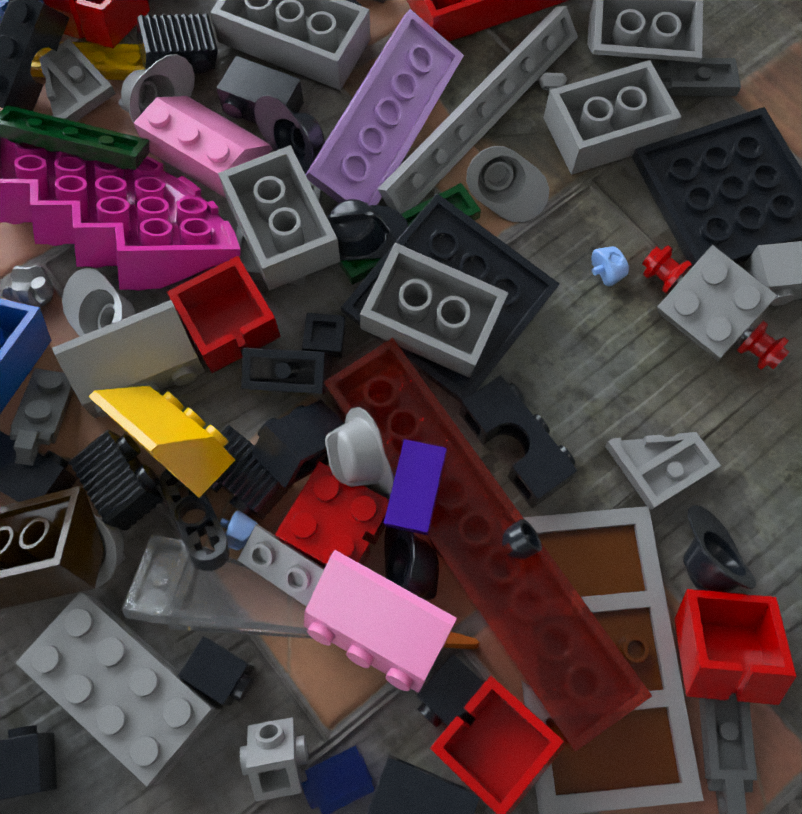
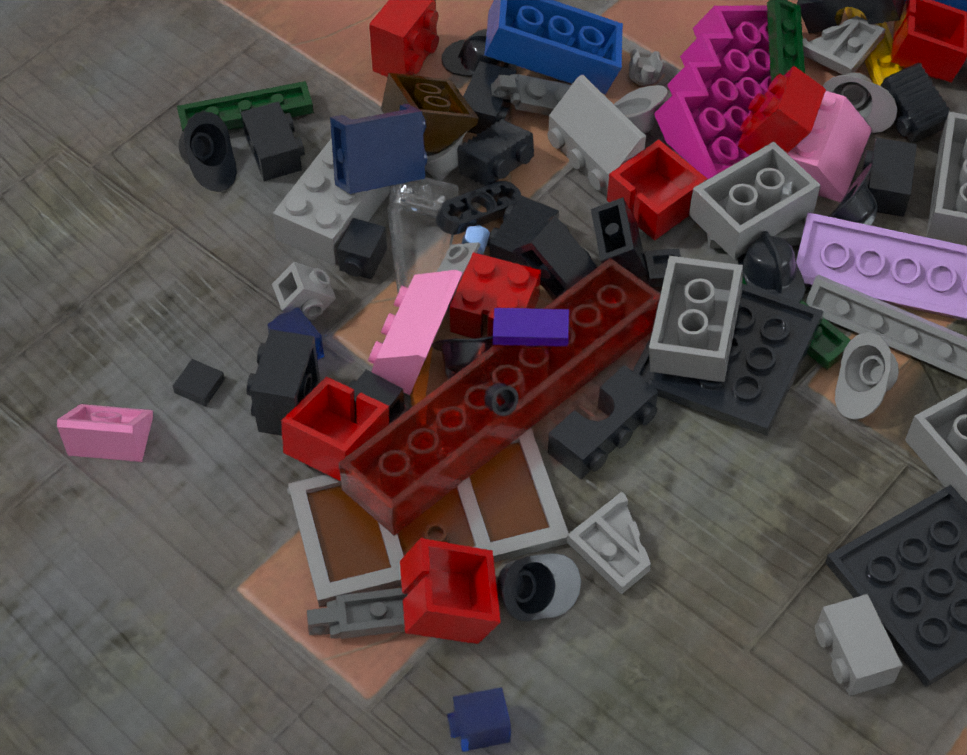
camera: 80 degrees right, 15 degrees down
yellow slope [88,386,235,498] -> none
light grey piece [325,407,394,499] -> none
light blue piece [591,246,629,286] -> none
light grey brick [642,245,790,370] -> none
none -> dark blue panel [330,104,427,194]
none -> red piece [738,66,826,155]

